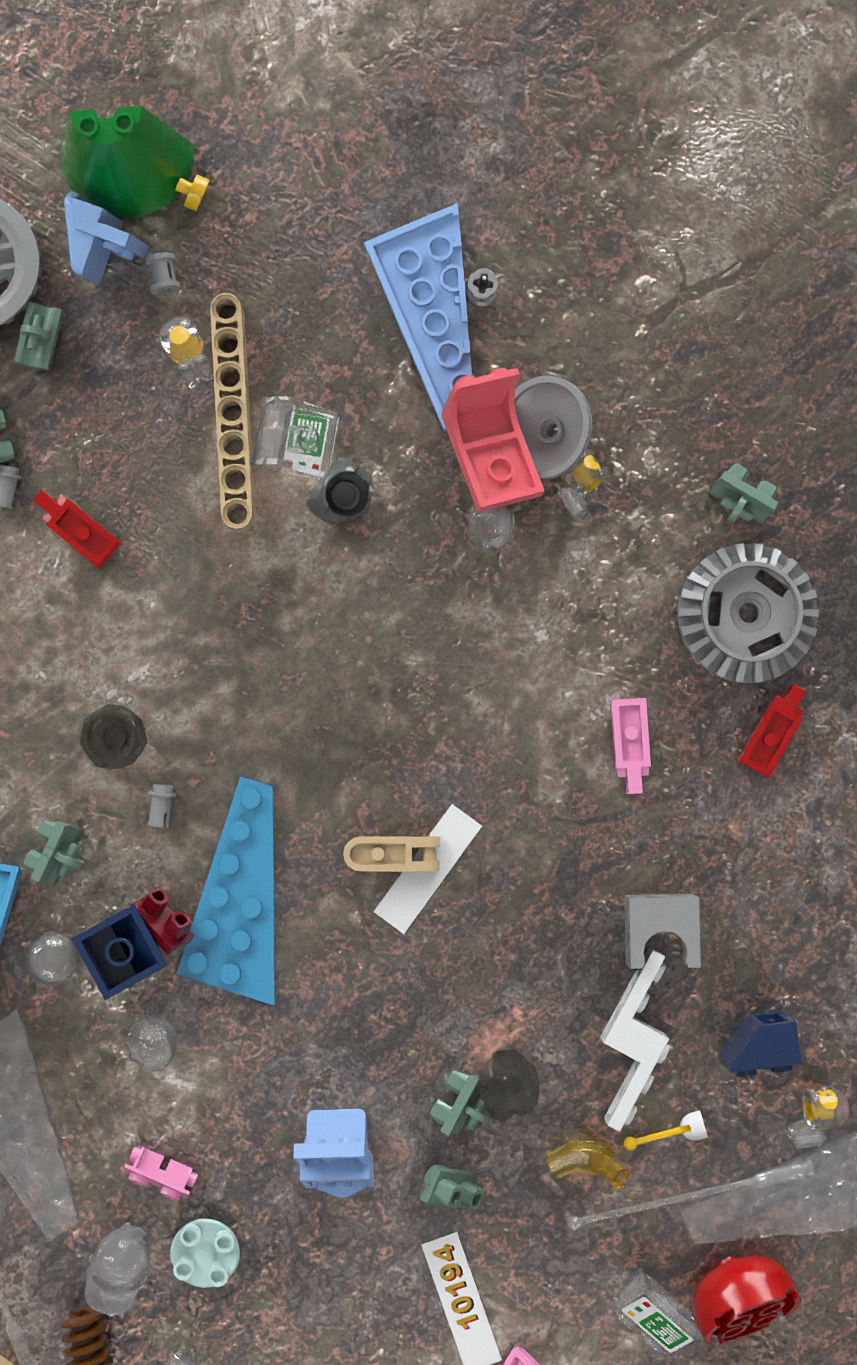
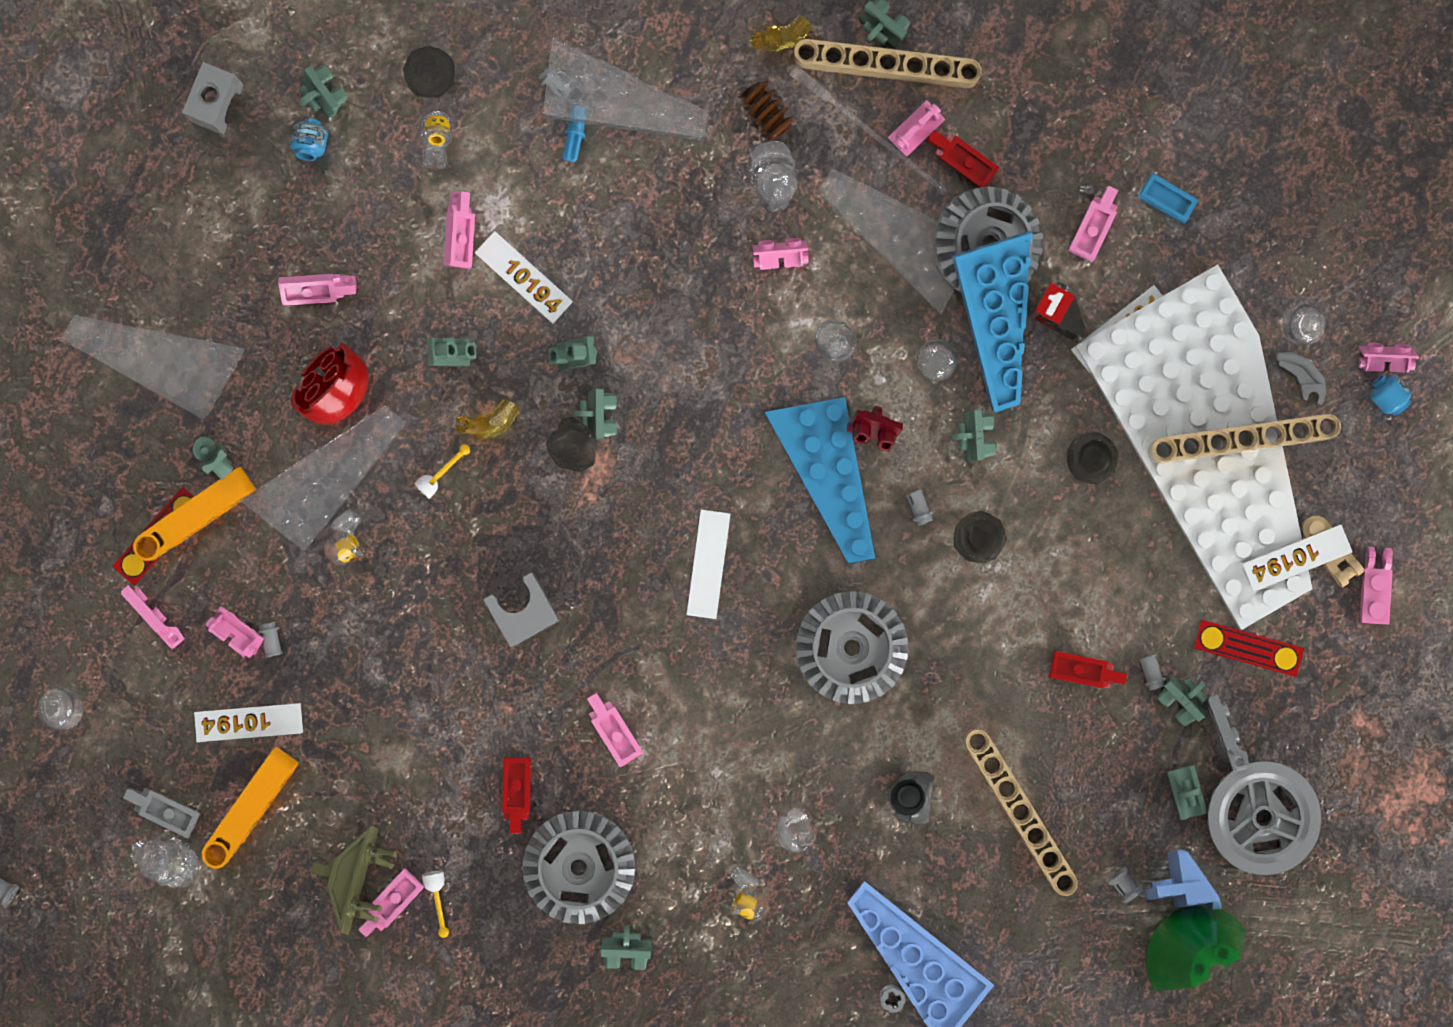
camera: 150 degrees right, 0 degrees up
dark blue slope [71,904,168,1000] -> none
clear piece [160,316,214,388] -> none
light aqua dish [170,1219,240,1288] -> none
yellow tile [175,174,210,212] -> none
clear slope [251,396,340,480] -> none
light blue piece [294,1109,375,1199] -> none
tan plate [343,836,440,872] -> none
coral bracket [441,368,544,513] -> none
light grey dish [515,375,592,480] -> none
clear piece [567,1159,816,1230] -> none
white bracket [600,947,670,1132] -> none
clear slope [613,1267,703,1356] -> none
dark blue slope [718,1011,802,1077] -> none
none -> sand green hips [426,337,476,367]
none -> light grey gear [796,592,908,704]

